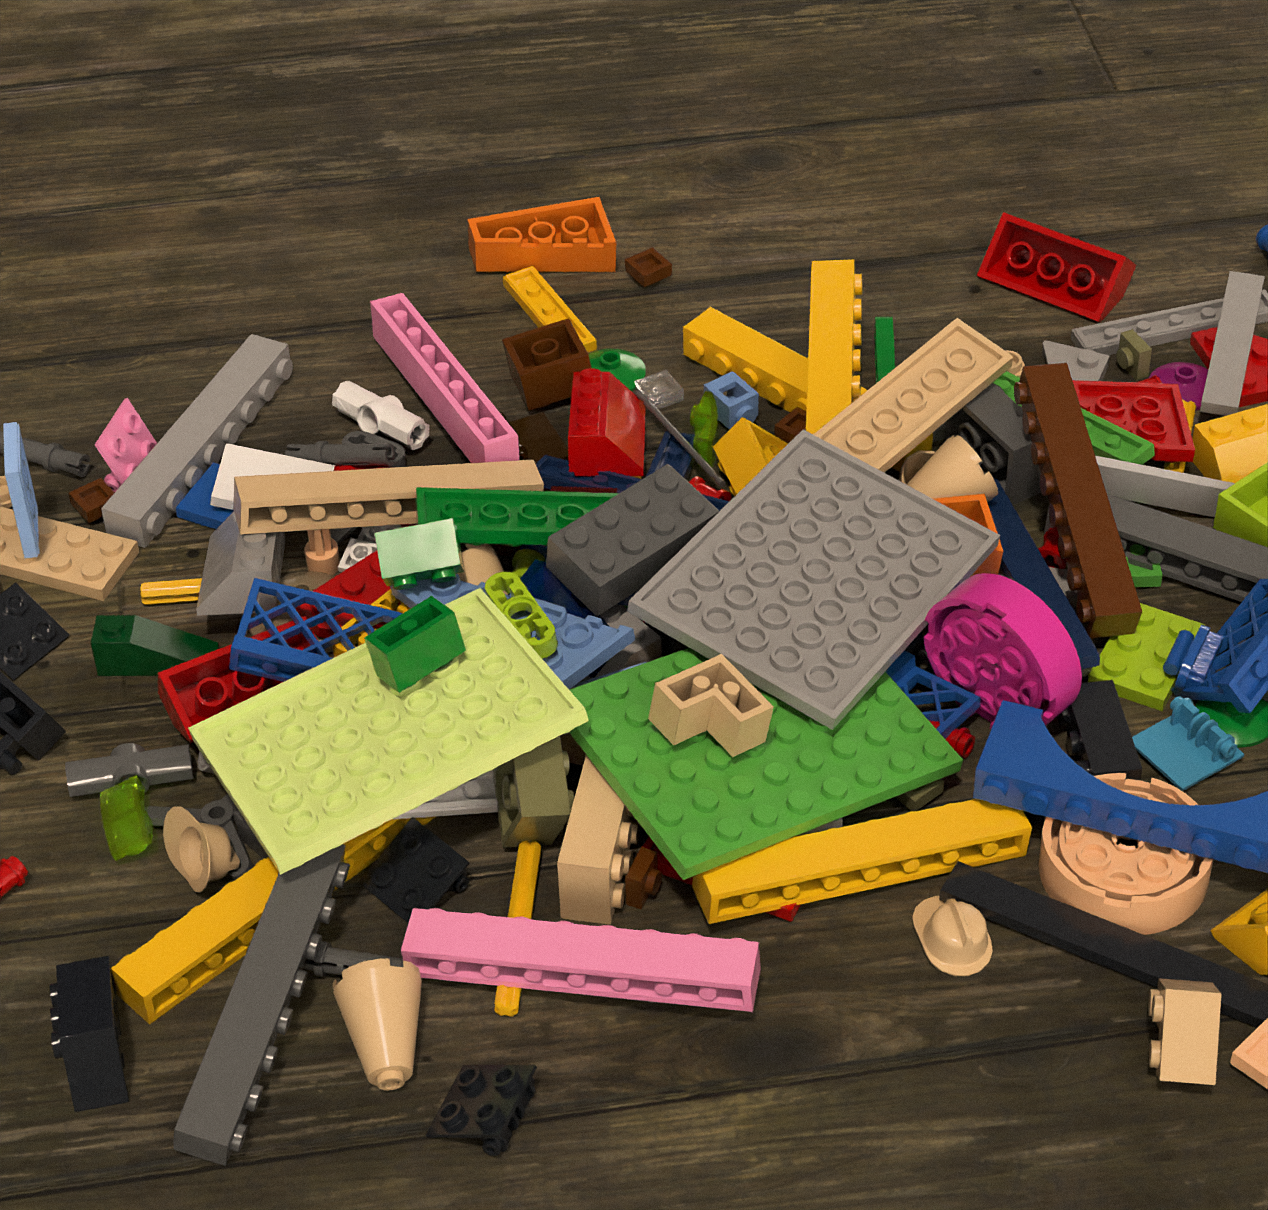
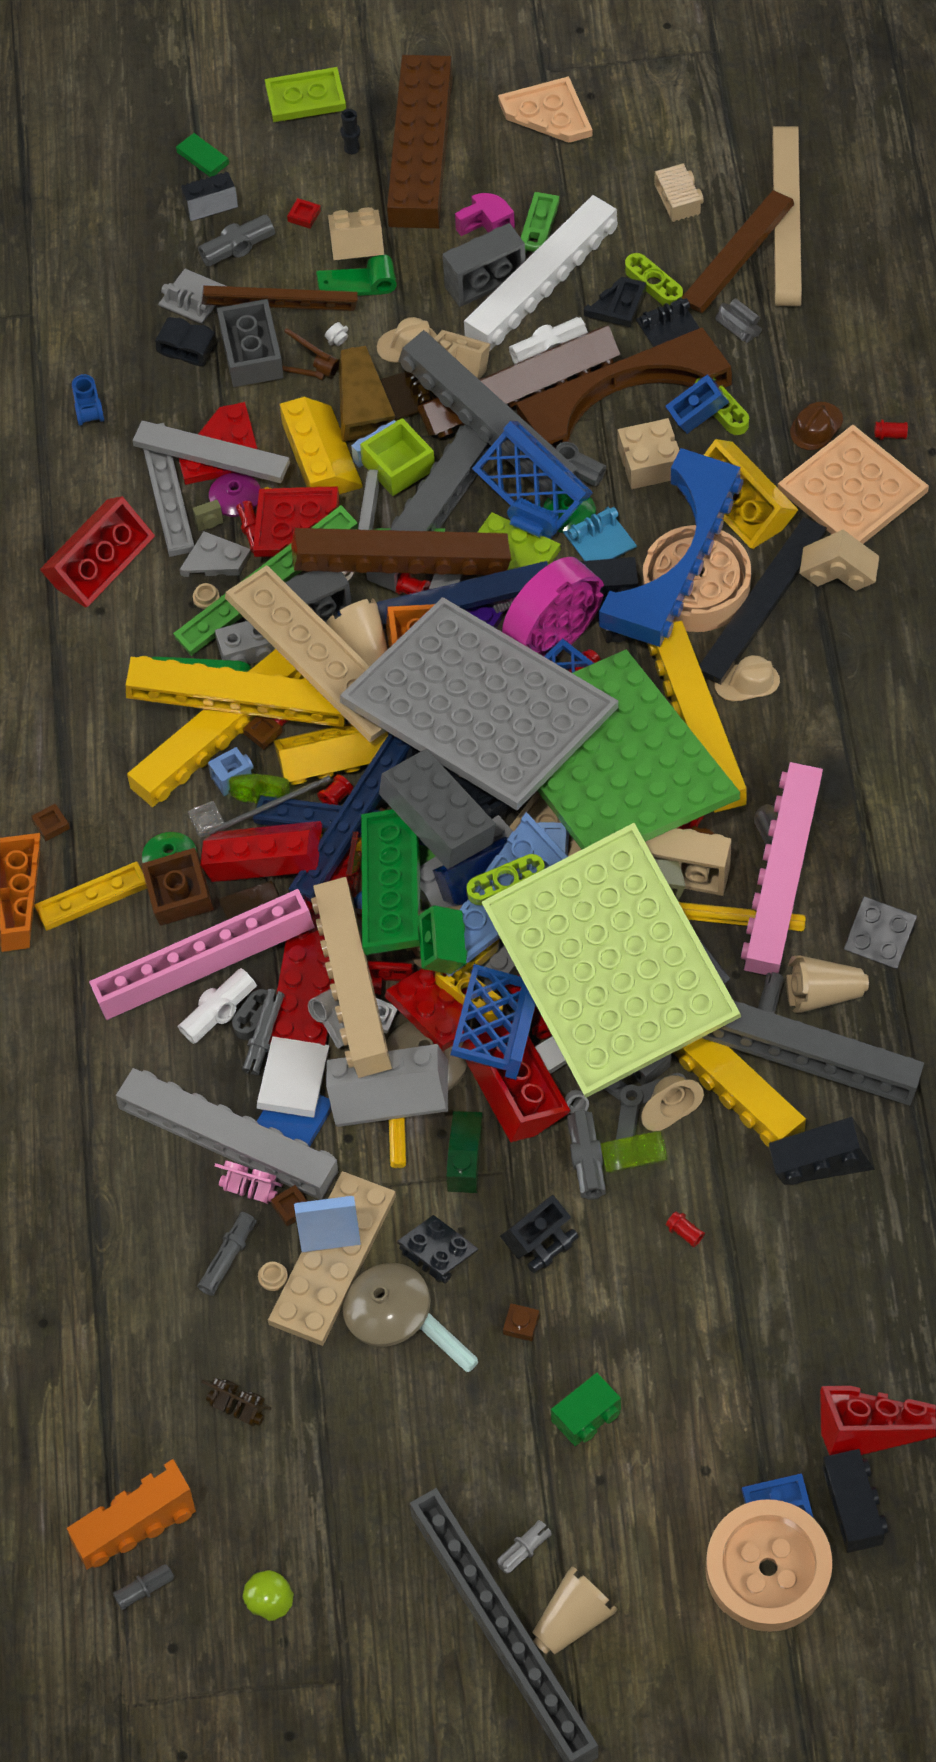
camera: 85 degrees left, 15 degrees up
green brick [364,596,466,693] -> none
tan brick [648,654,774,757] -> none

